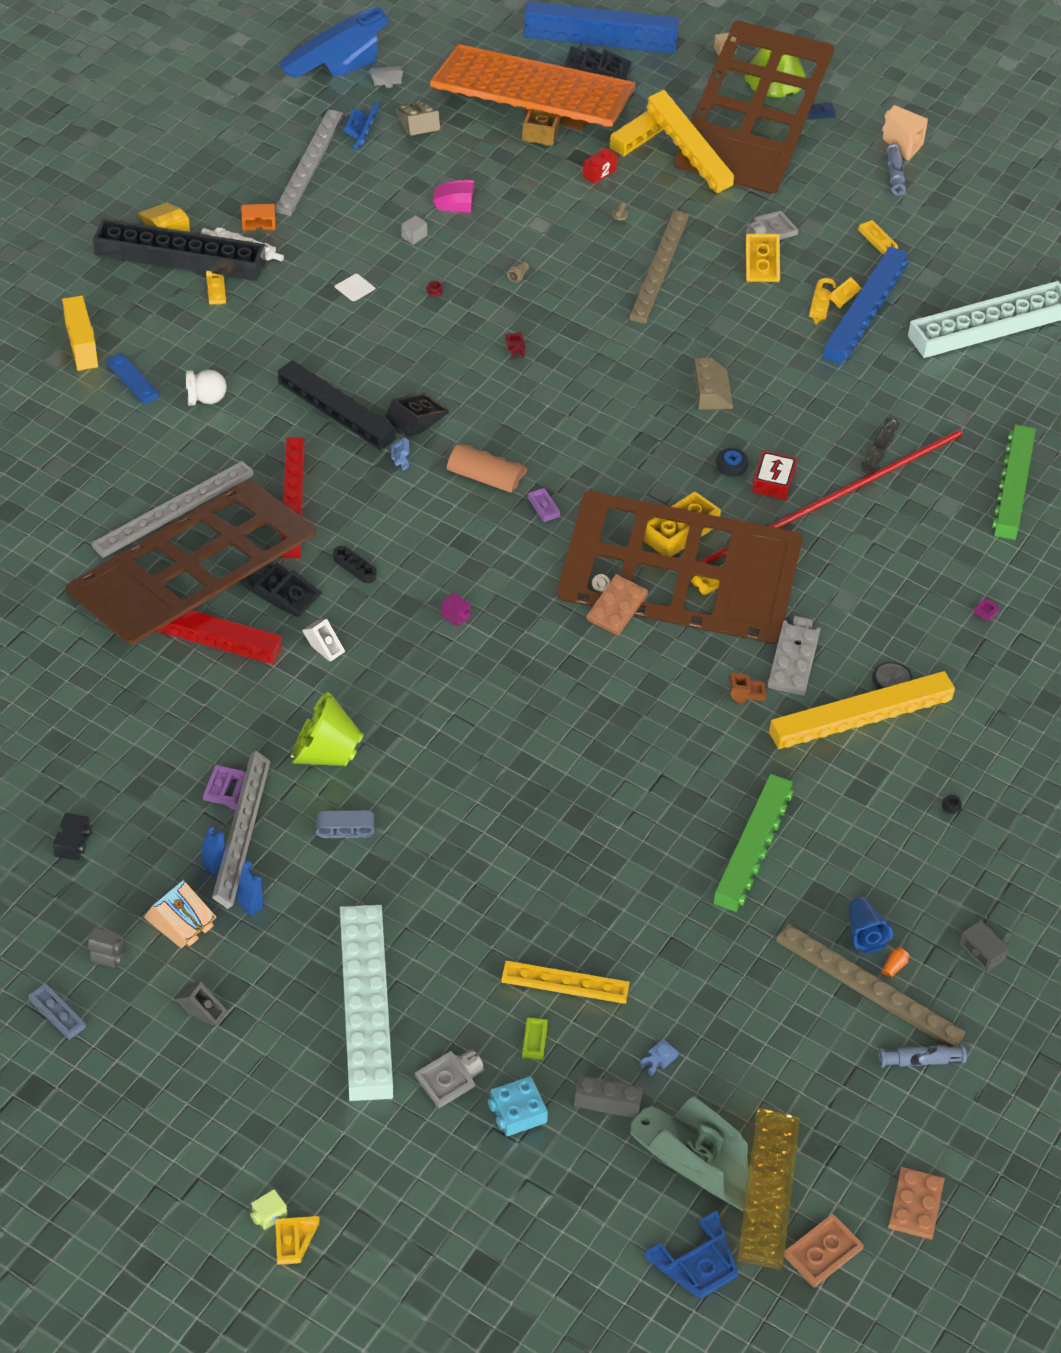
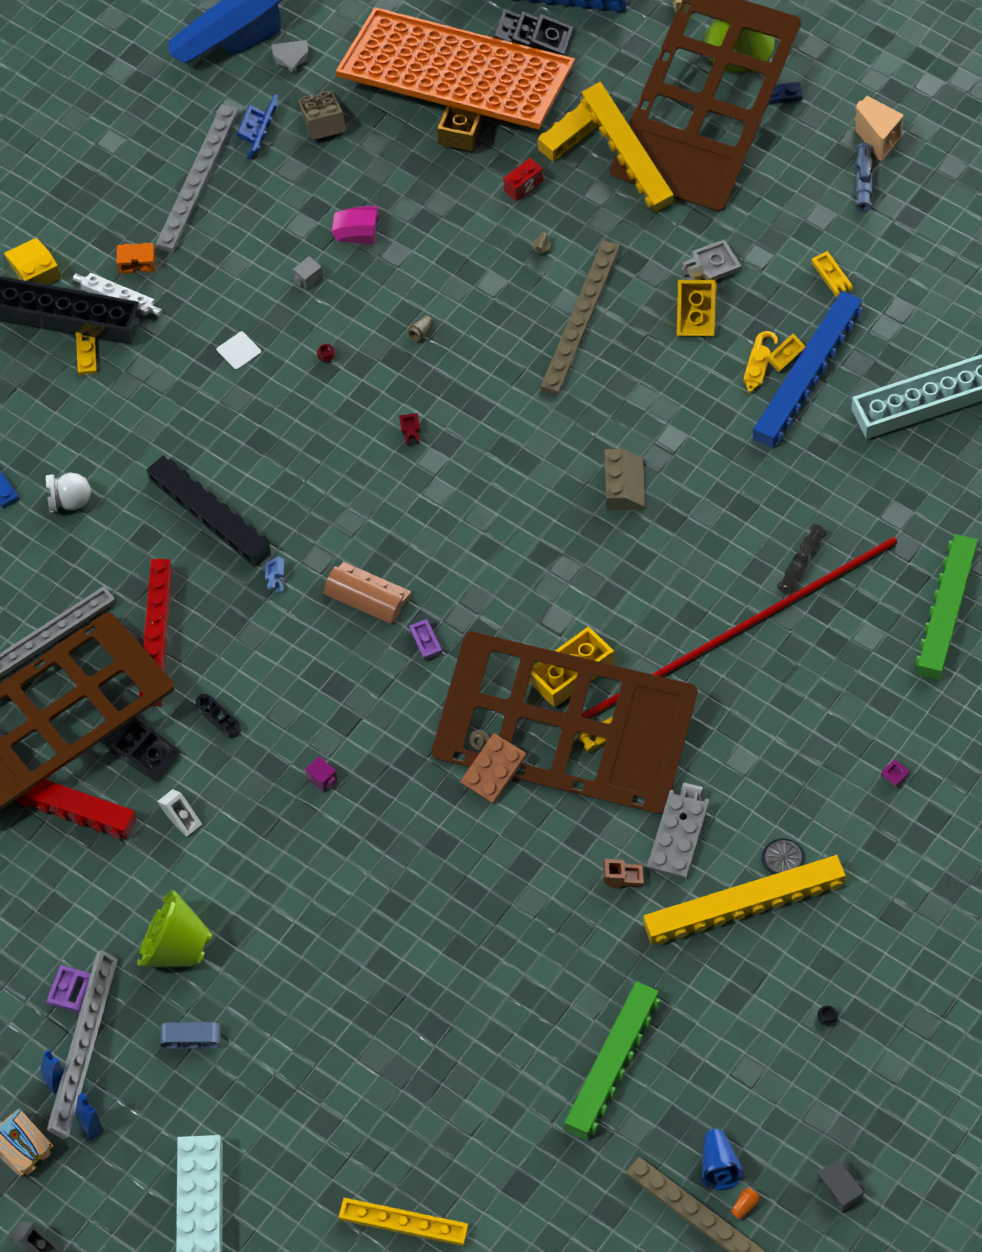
camera: 10 degrees right, 10 degrees up
black slope [385,392,449,436] -> none
black wheel [716,448,748,476] -> none
panel [752,451,798,500] -> none

